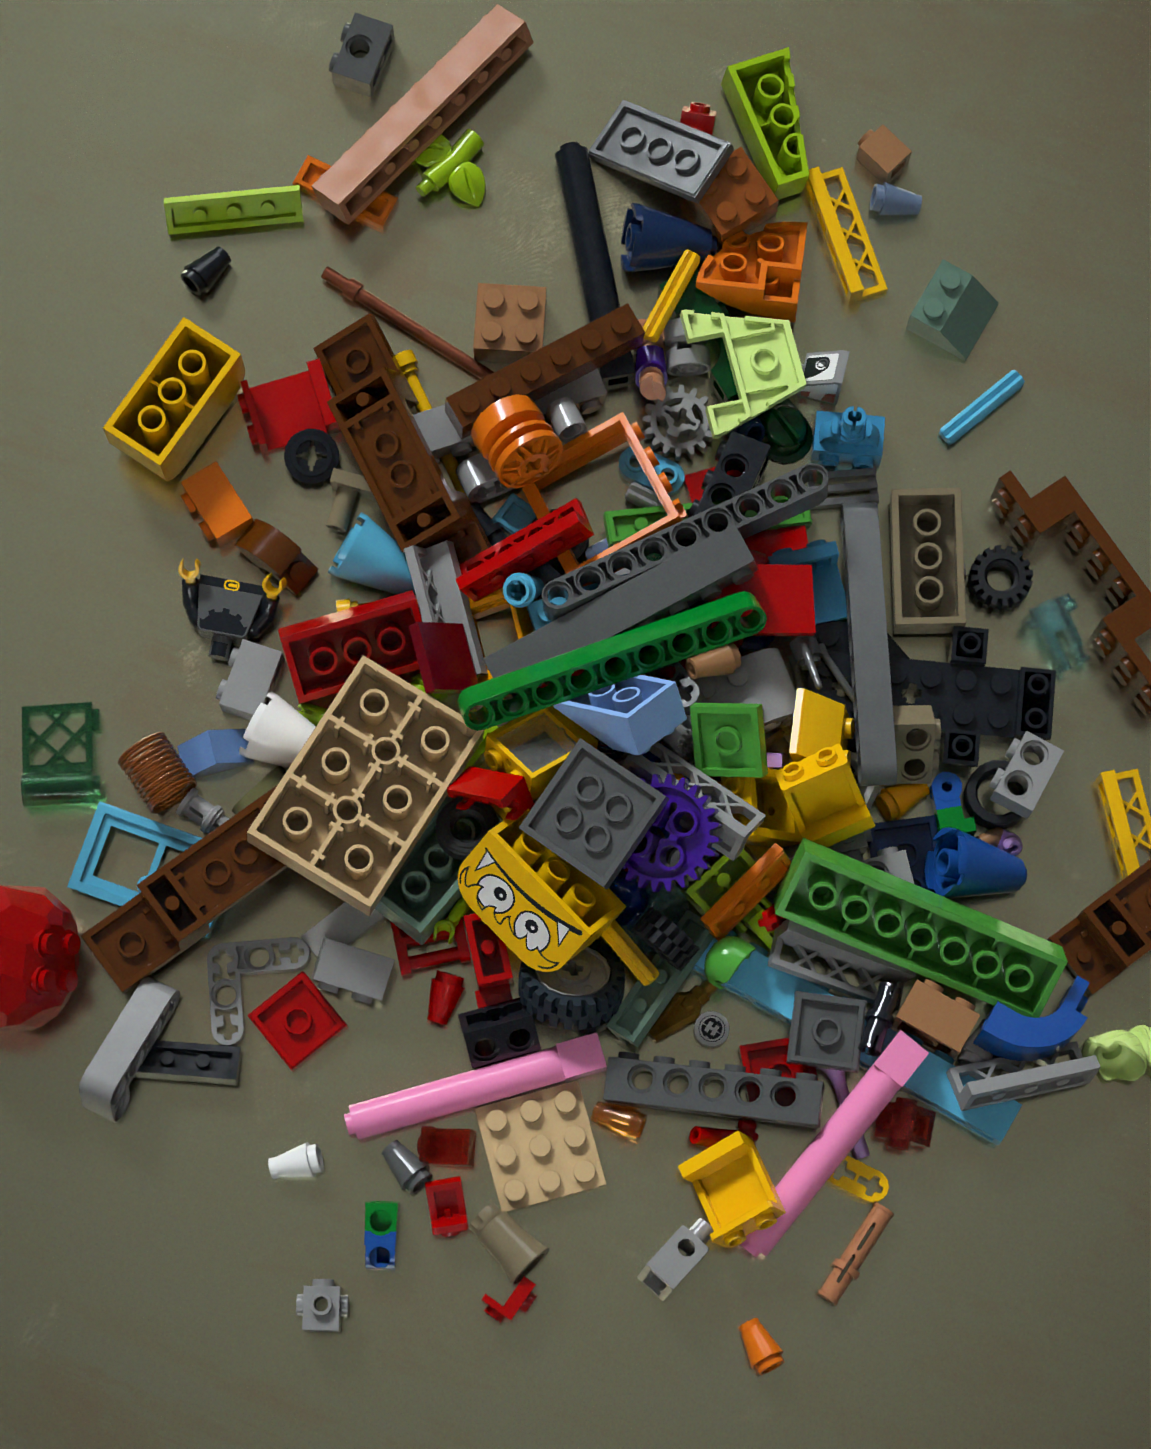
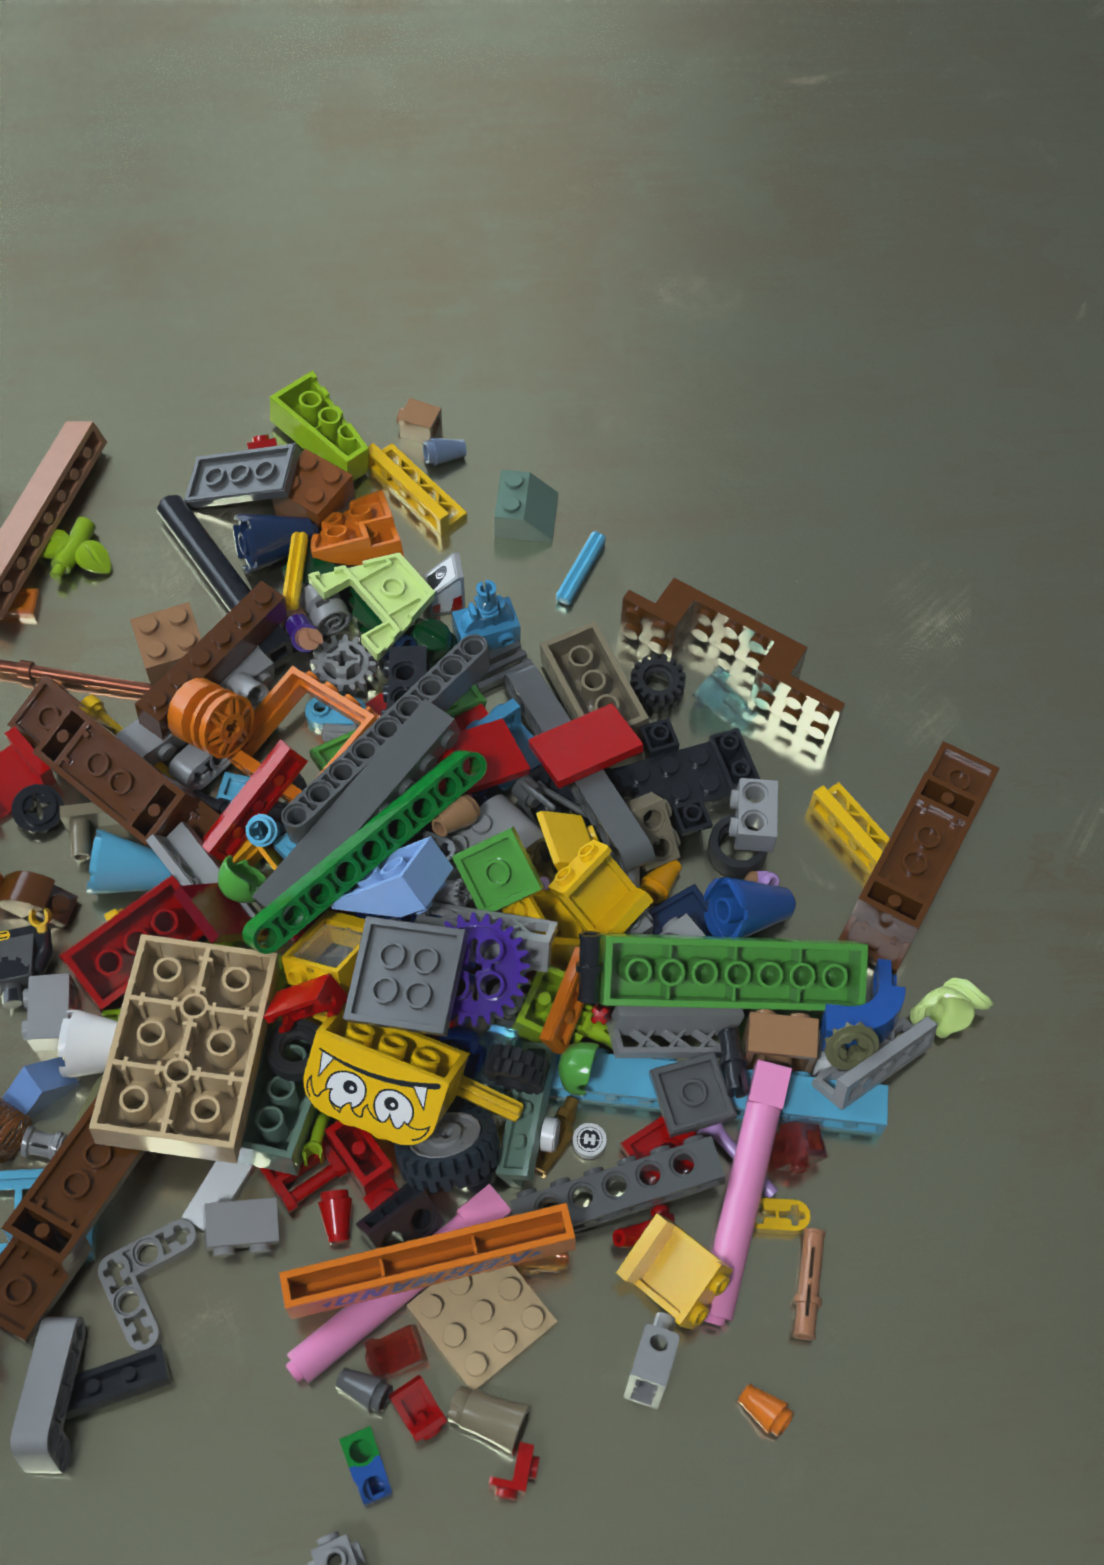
camera: 25 degrees left, 15 degrees down
red tile [247,971,348,1072] -> none
white cone [268,1142,324,1179] -> none
leg [929,772,977,836] -> none
none -> bright green hair [217,855,267,903]
none -> orange brick [279,1203,576,1320]
none -> red tile [528,703,643,789]
none -> white tile [540,1116,561,1153]
none -> black pin [576,931,603,1004]
none -> olive gear [823,1021,879,1070]

